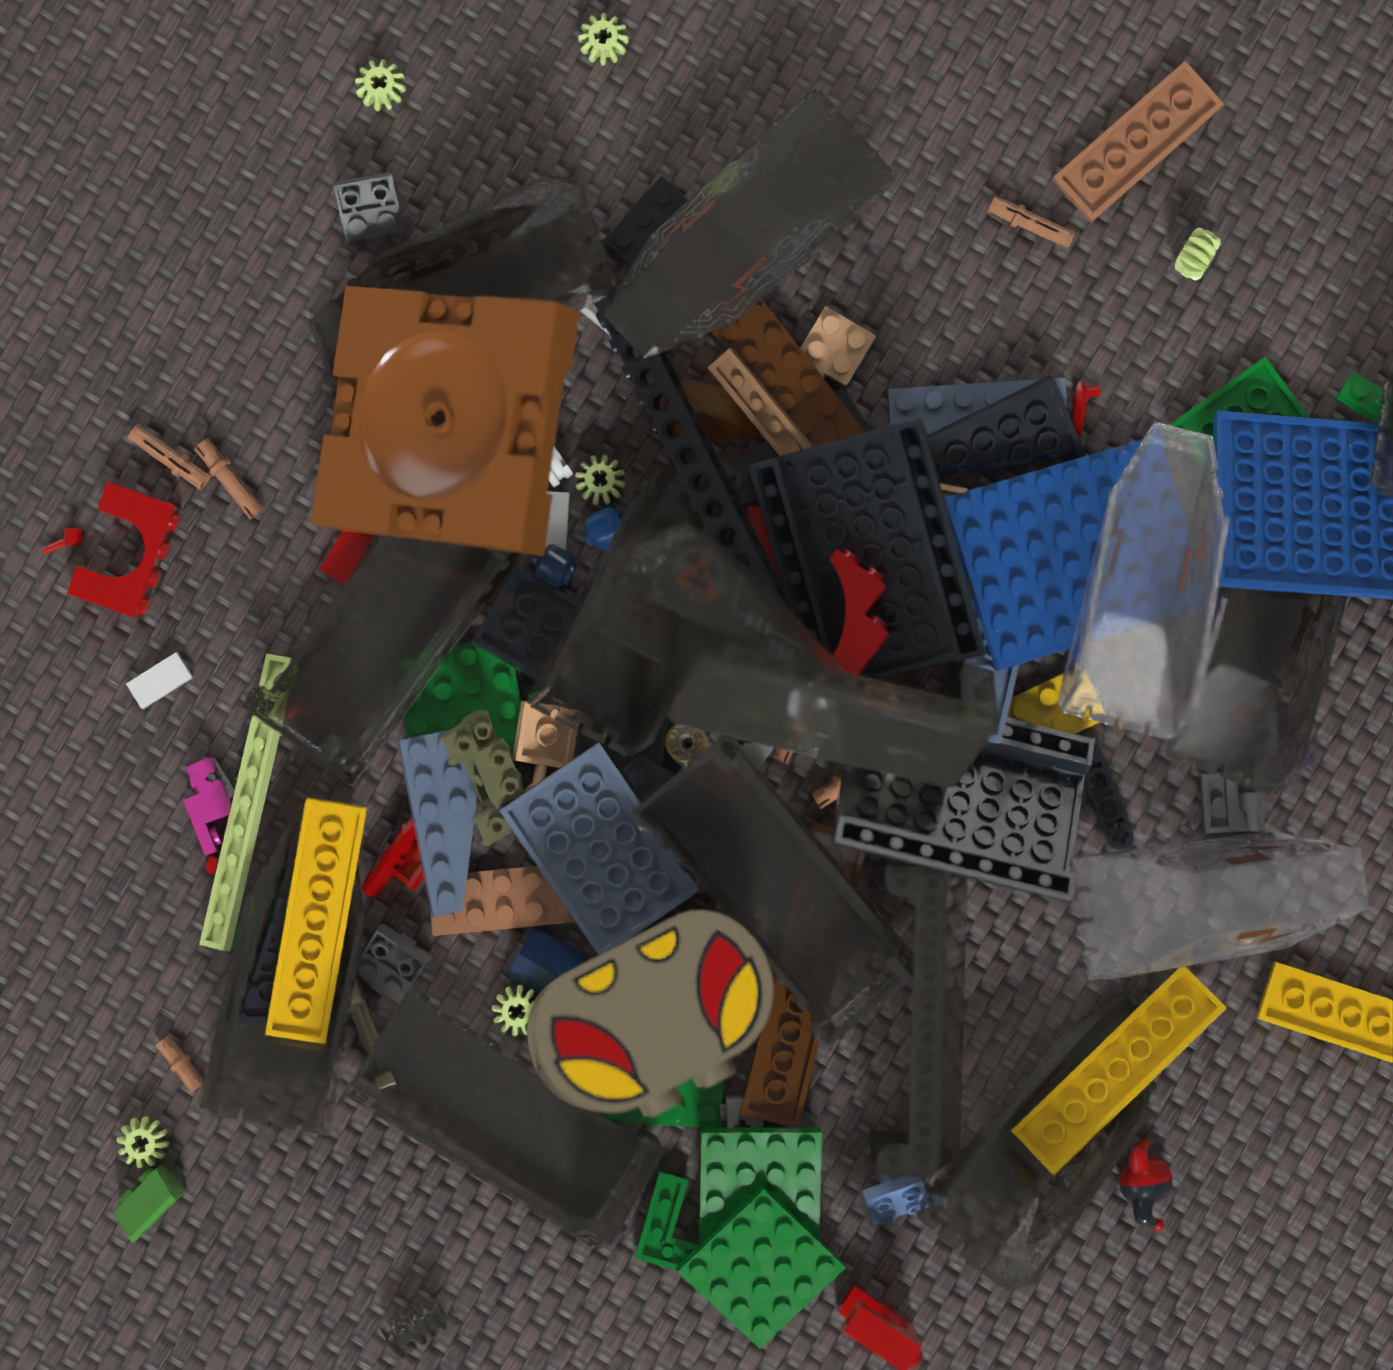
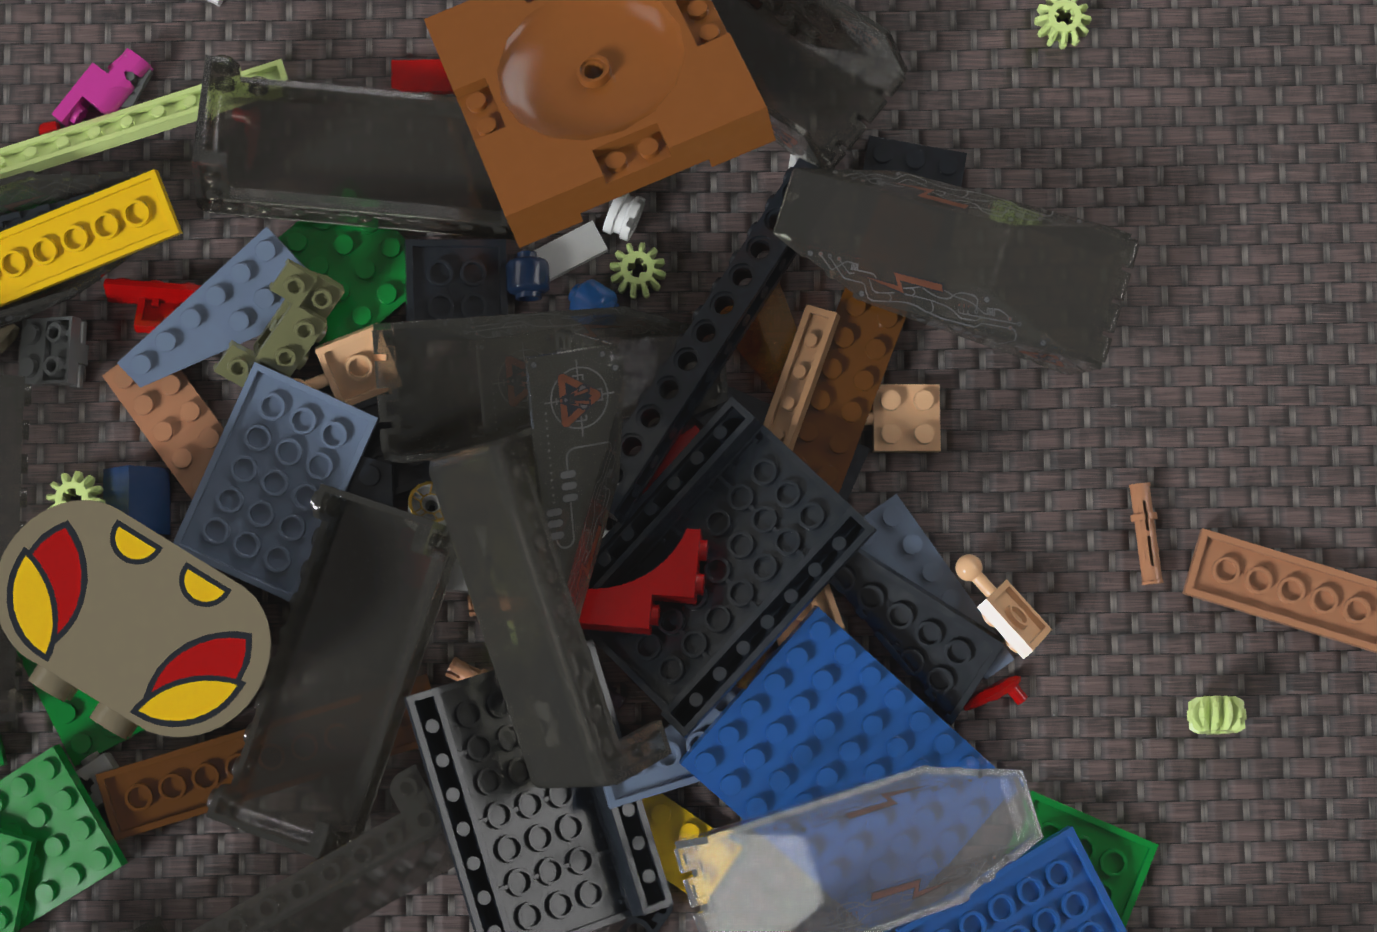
camera: 65 degrees right, 5 degrees down
none -> light nougat plate [955,554,1052,659]

